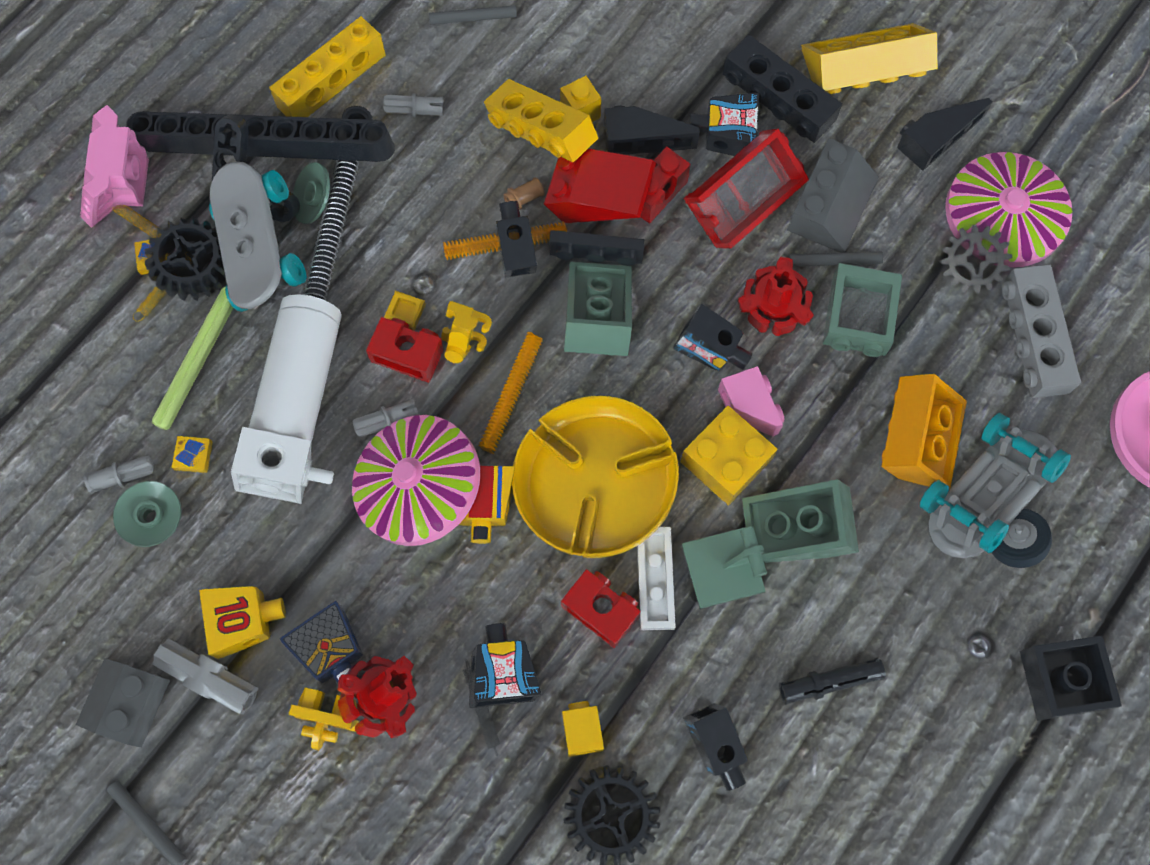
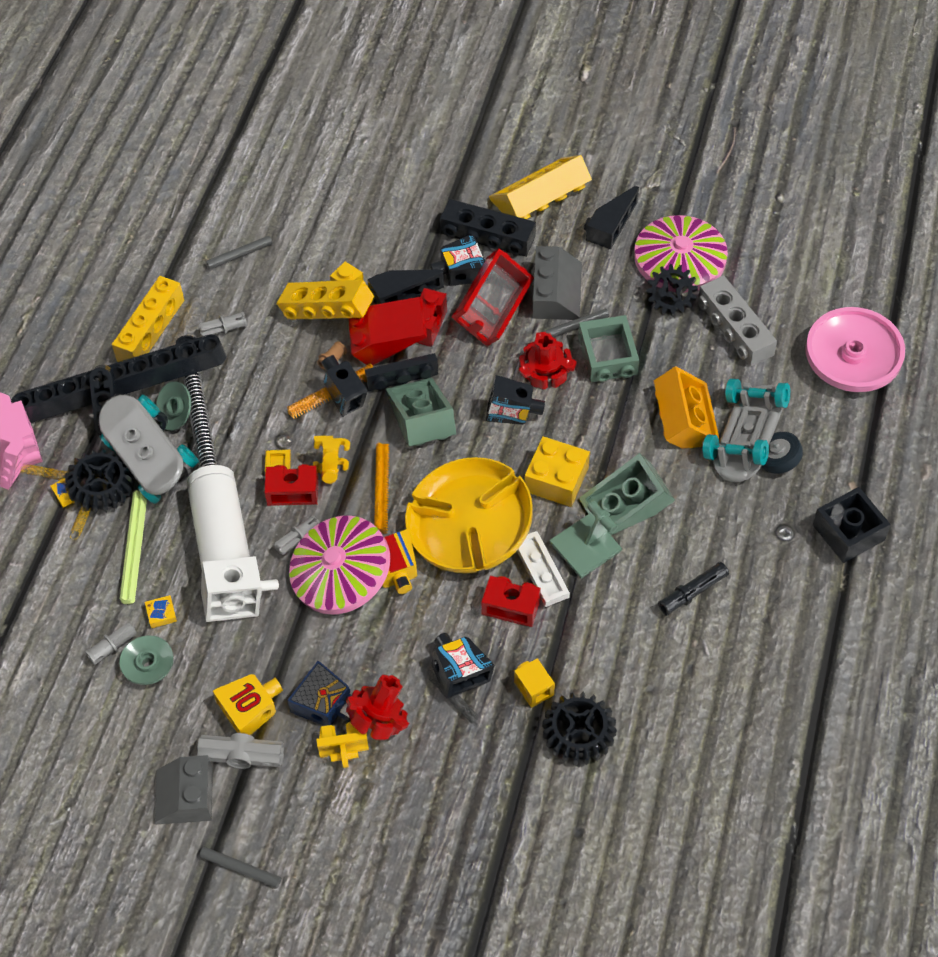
camera: 20 degrees left, 15 degrees down
black torso [683,703,748,791] -> none
bright pink slope [718,366,785,436] -> none

